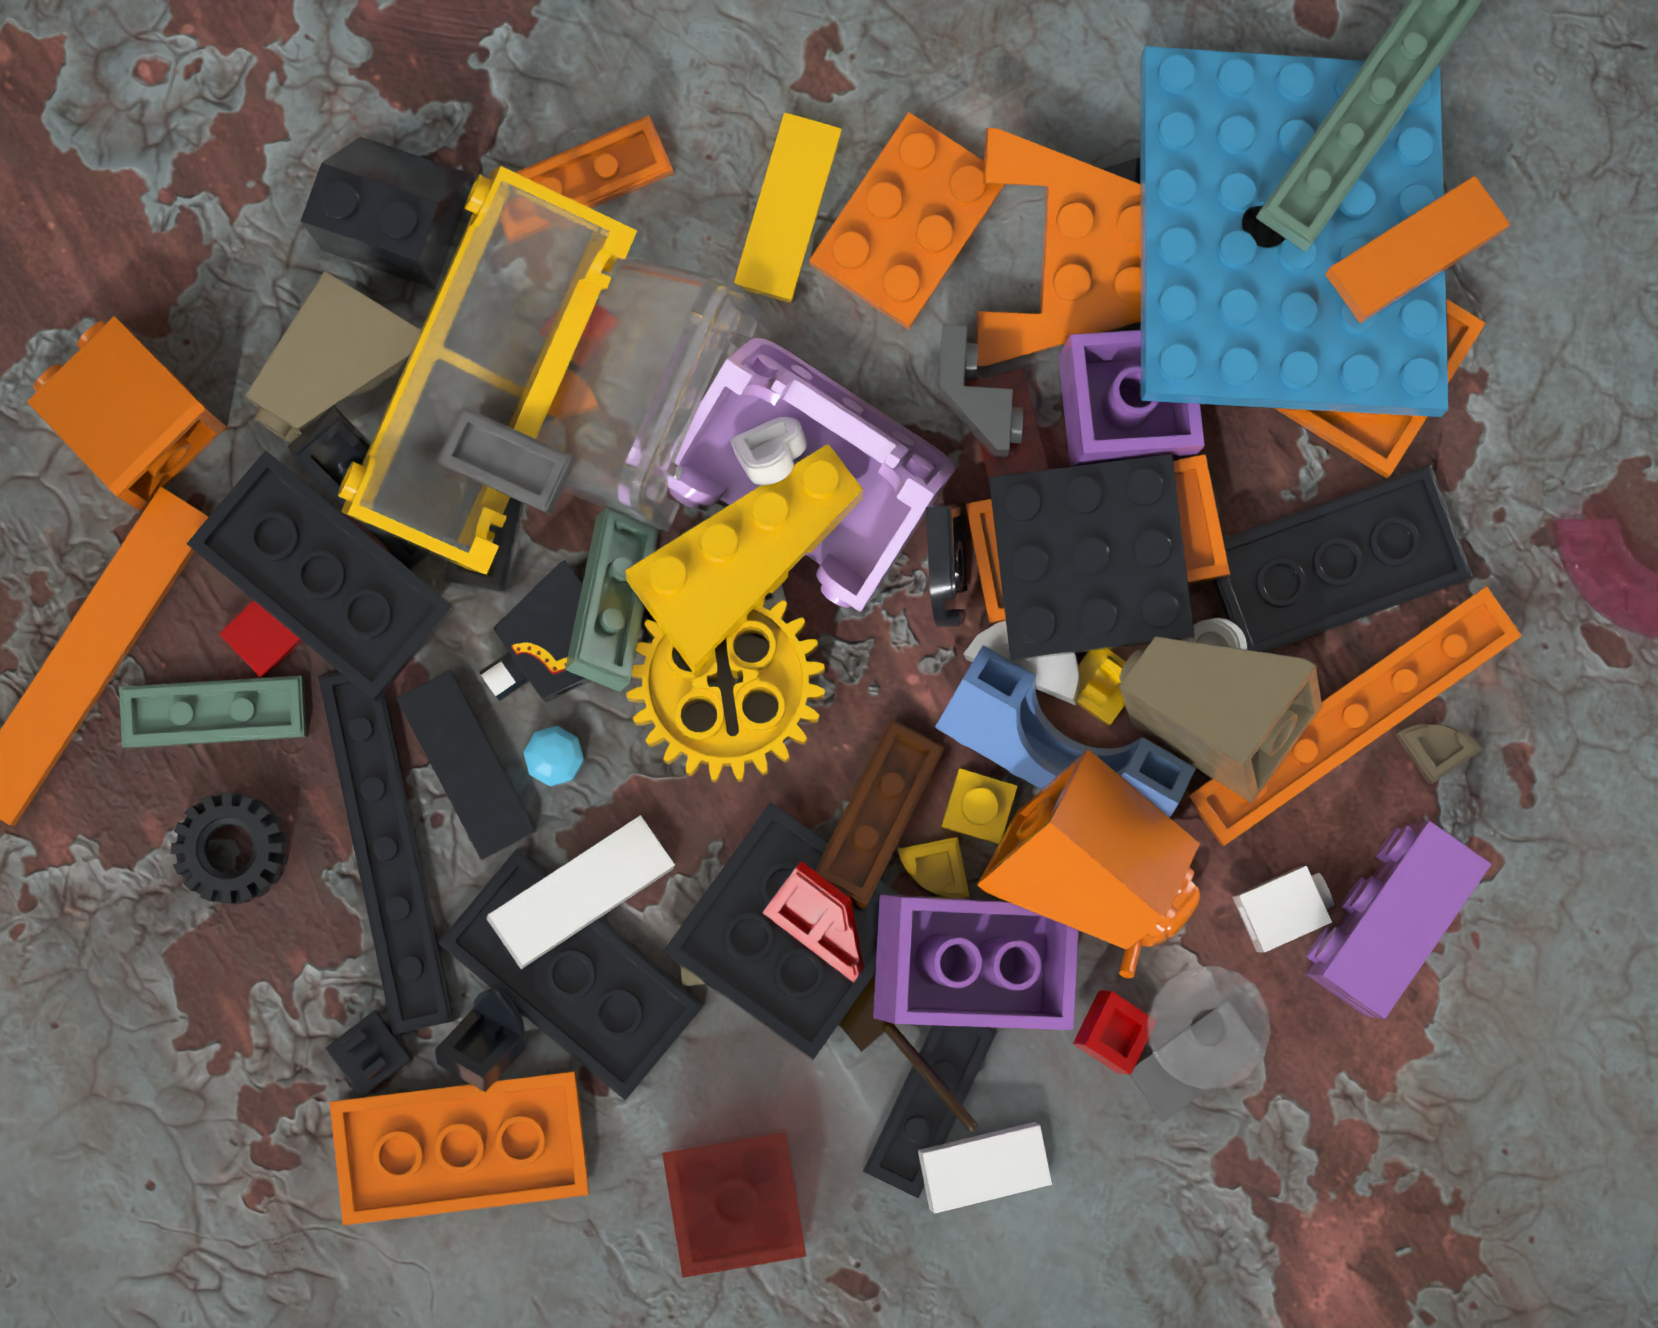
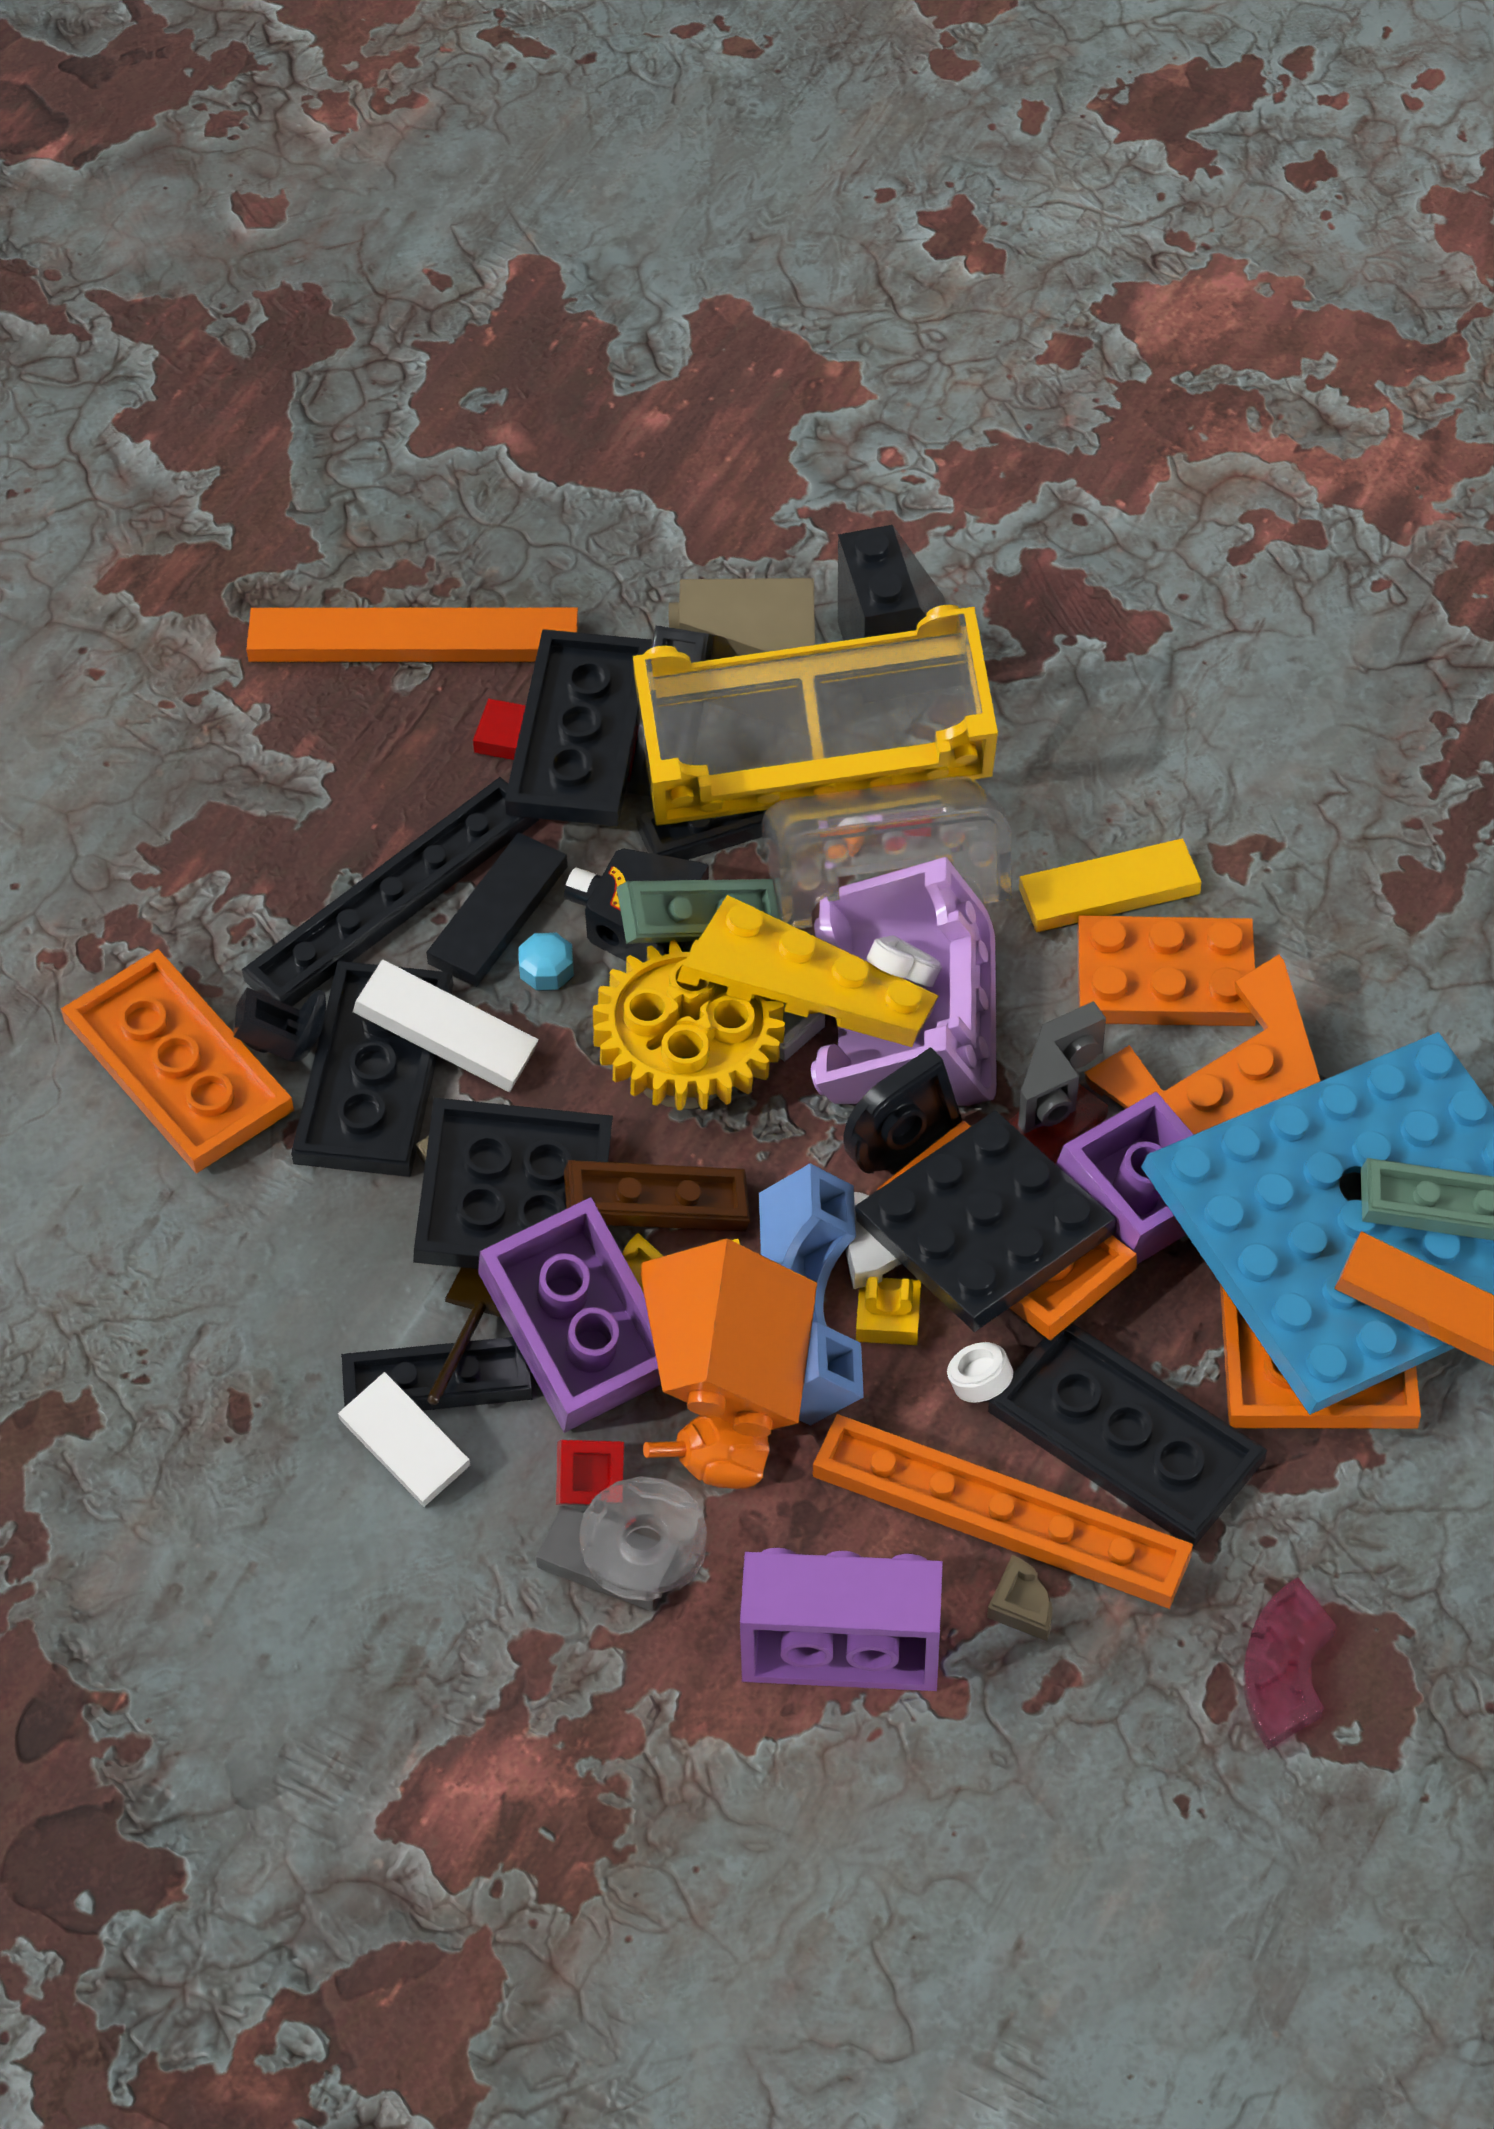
camera: 60 degrees right, 30 degrees down
orange slope [27,316,227,512] -> none
sand green tile [119,676,308,749] -> none
black tyre [171,793,289,904] -> none
black tile [325,1010,414,1097] -> none
flat silver tile [437,406,577,515] -> none
orange tile [497,115,674,244] -> none
clear red brick [662,1128,807,1278] -> none
tile [763,861,864,983] -> none
dark tan slope [1119,637,1322,803] -> none
white brick [1232,866,1334,952] -> none

